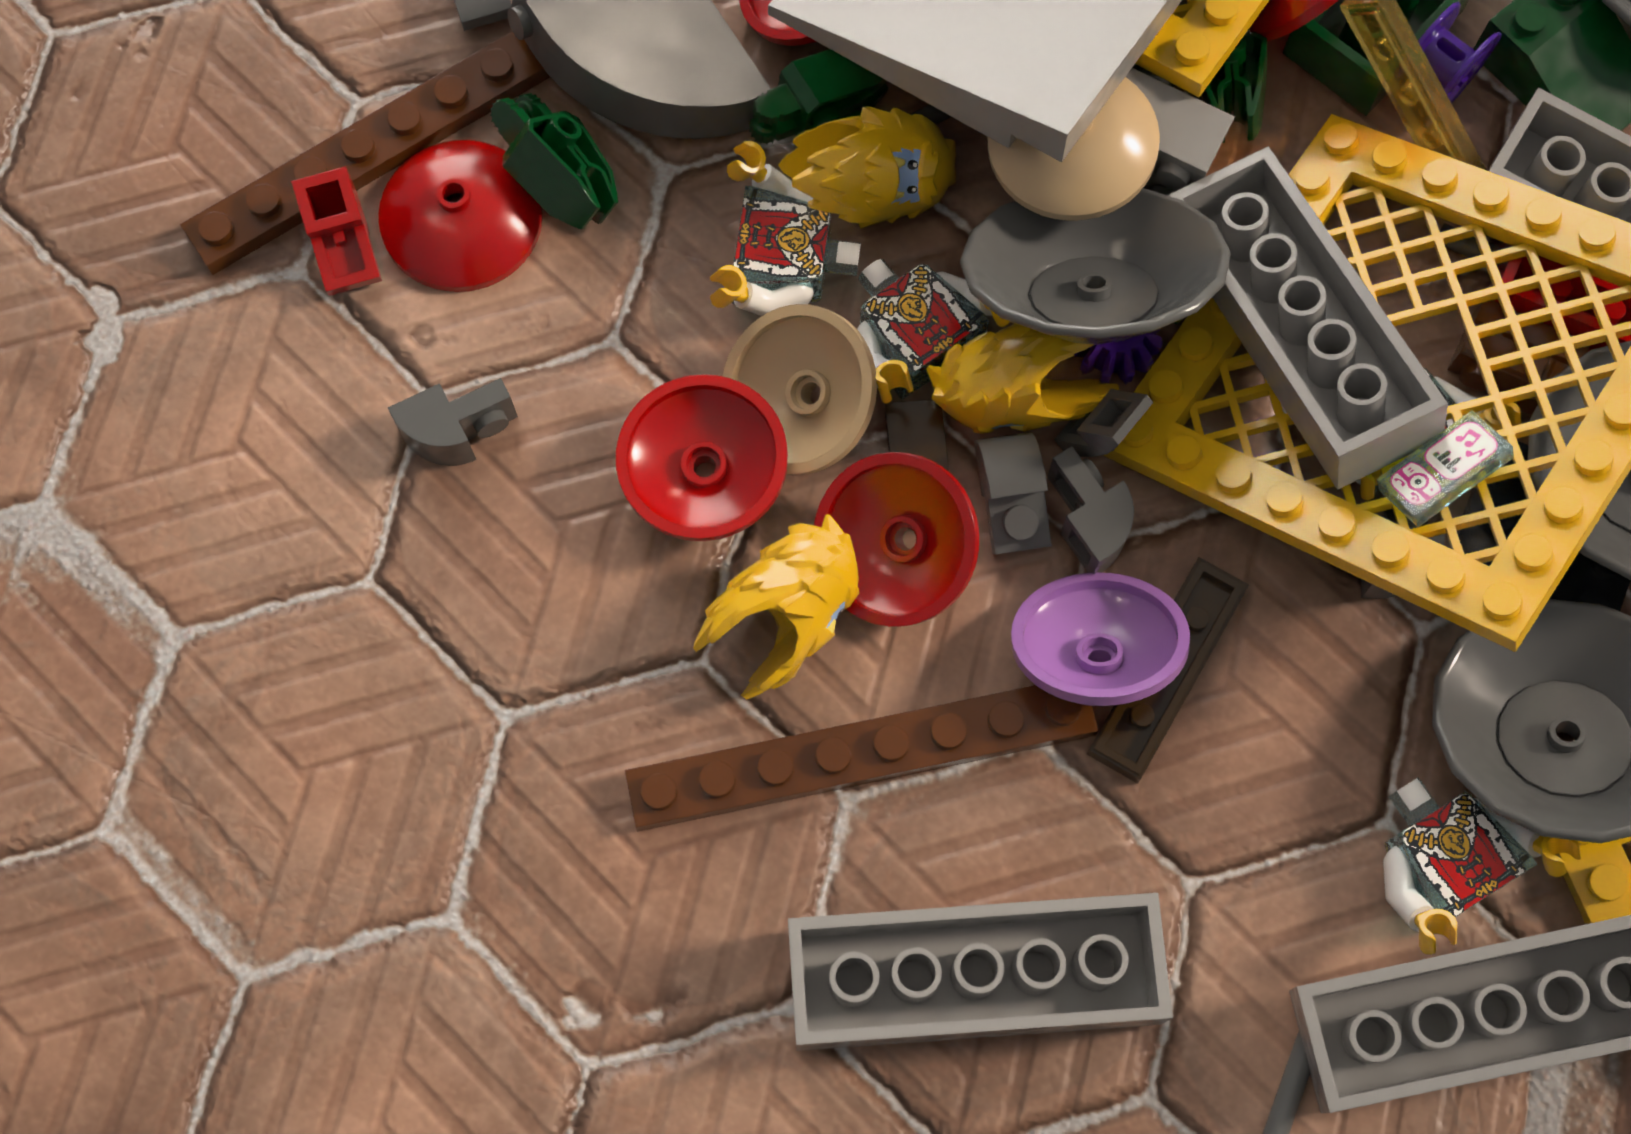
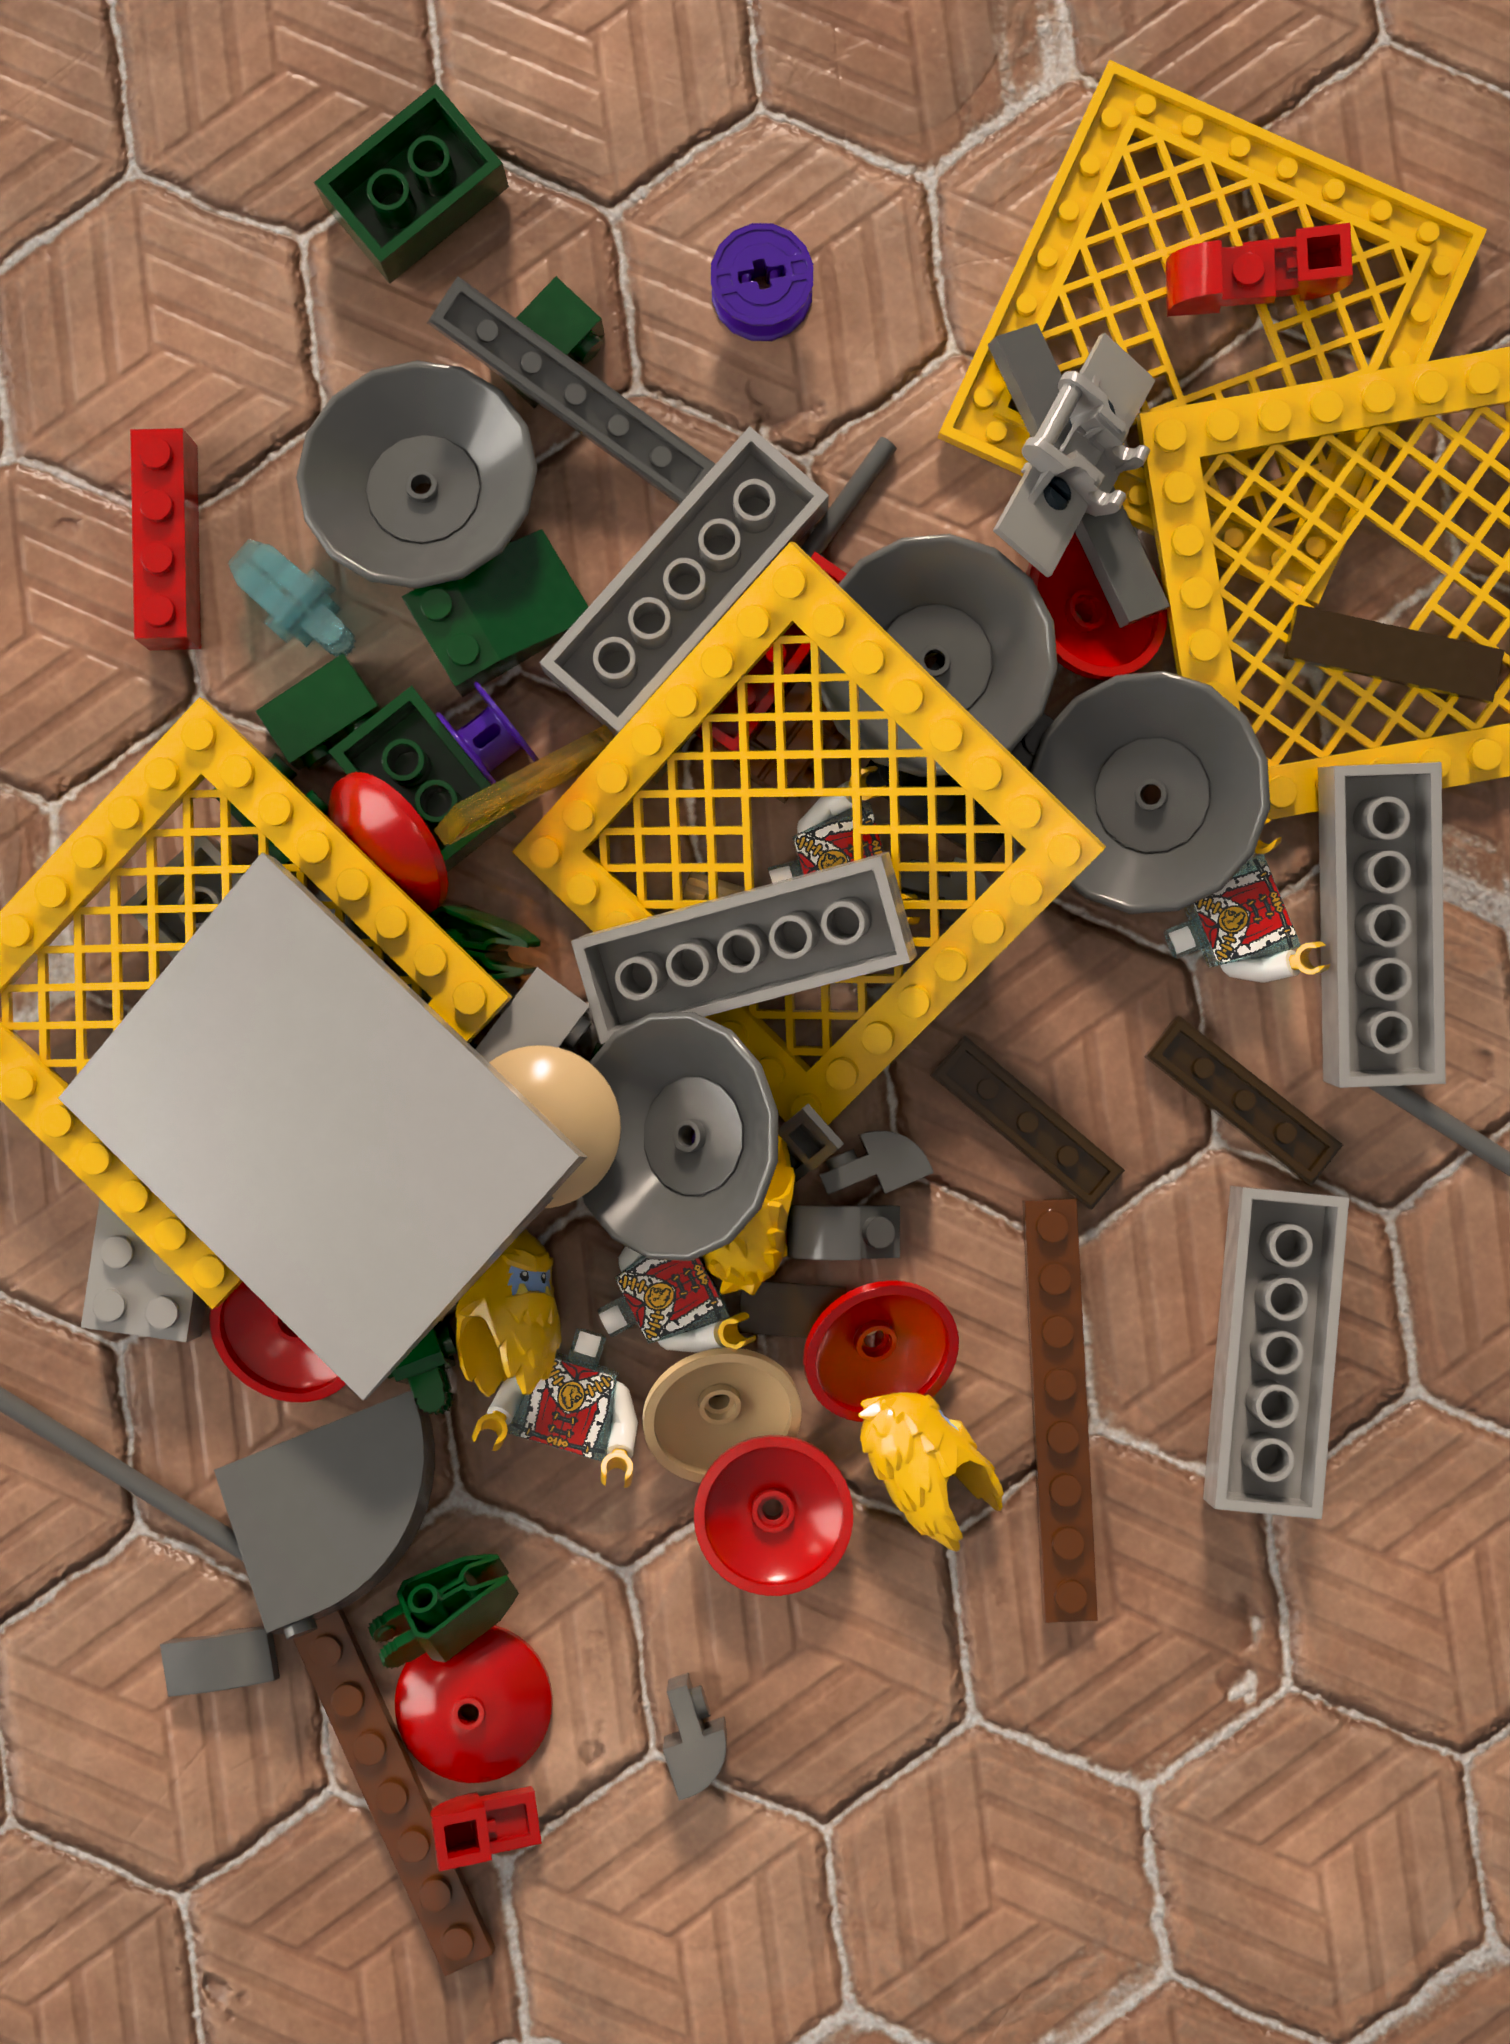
camera: 80 degrees left, 15 degrees up
medium lavender dish [1011,572,1190,706] -> none
tile [1377,410,1514,527] -> none
none -> dark brown tile [1144,1015,1343,1186]

